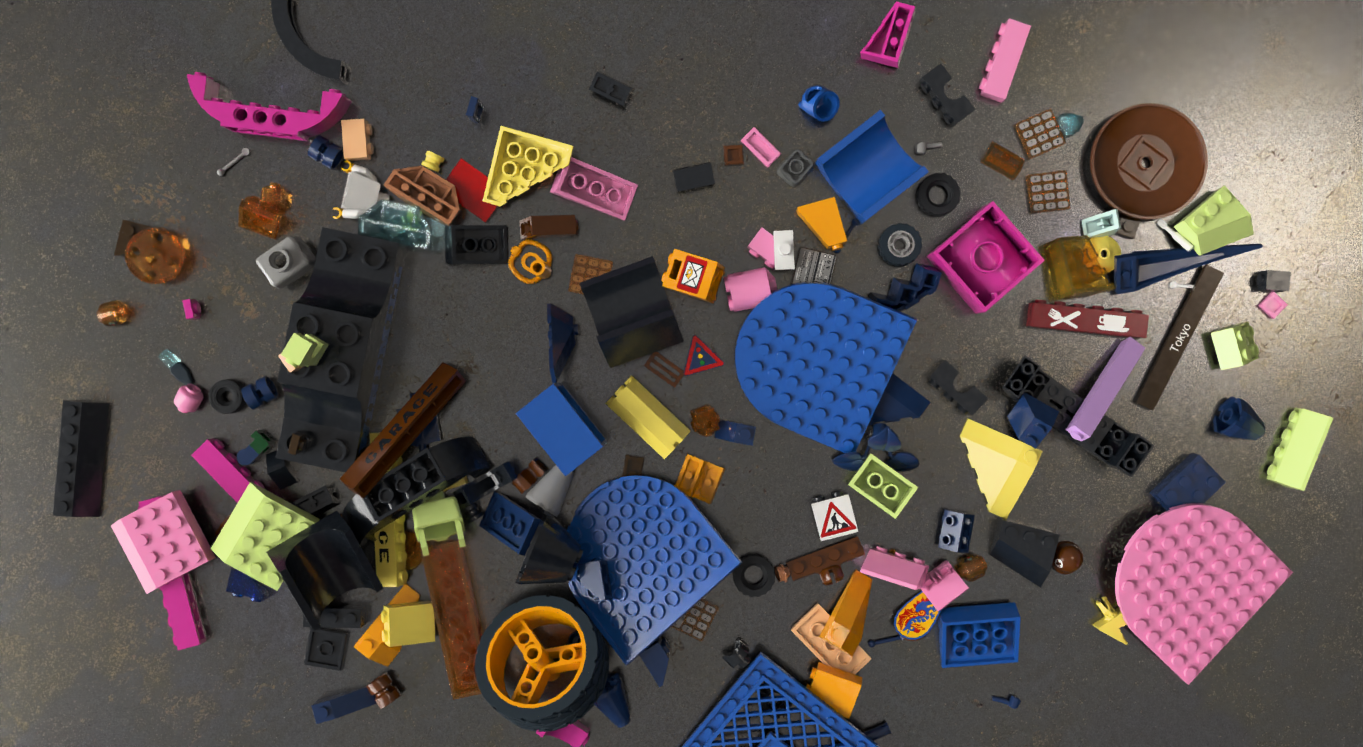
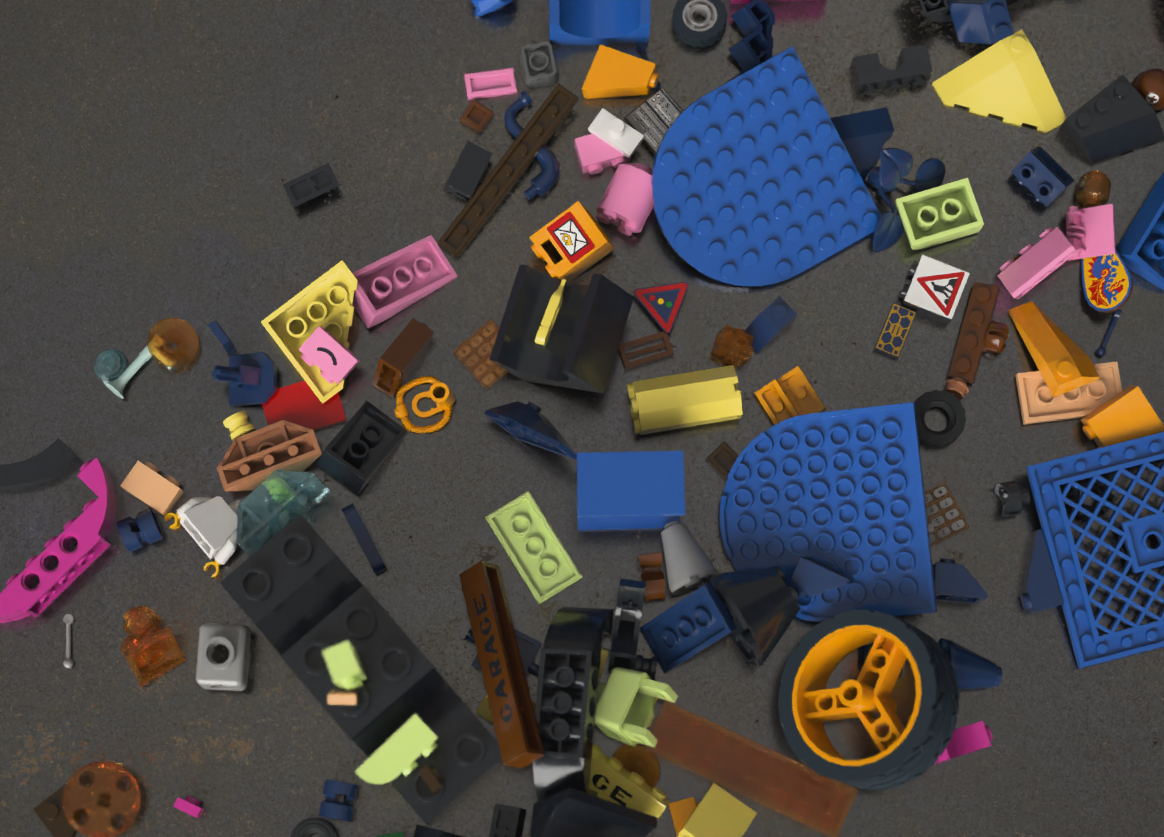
camera: 55 degrees left, 10 degrees down
none -> clear light blue cone [93,349,128,382]
none -> light aqua piece [103,335,177,399]
none -> clear orange dish [147,318,199,367]
none -> dark blue piece [211,352,277,407]
none -> bright pink brick [299,326,361,384]
none -> dark blue beam [342,503,387,574]
none -> yellowish green brick [355,714,438,784]
none -> dark brown tile [438,83,579,259]
none -> yellowish green tile [485,491,583,605]
none -> dark blue animal [504,91,560,200]
none -> light yellow piece [535,279,566,346]
none -> dark blue tile [874,303,917,359]
none -> dark blue slope [1020,529,1064,614]

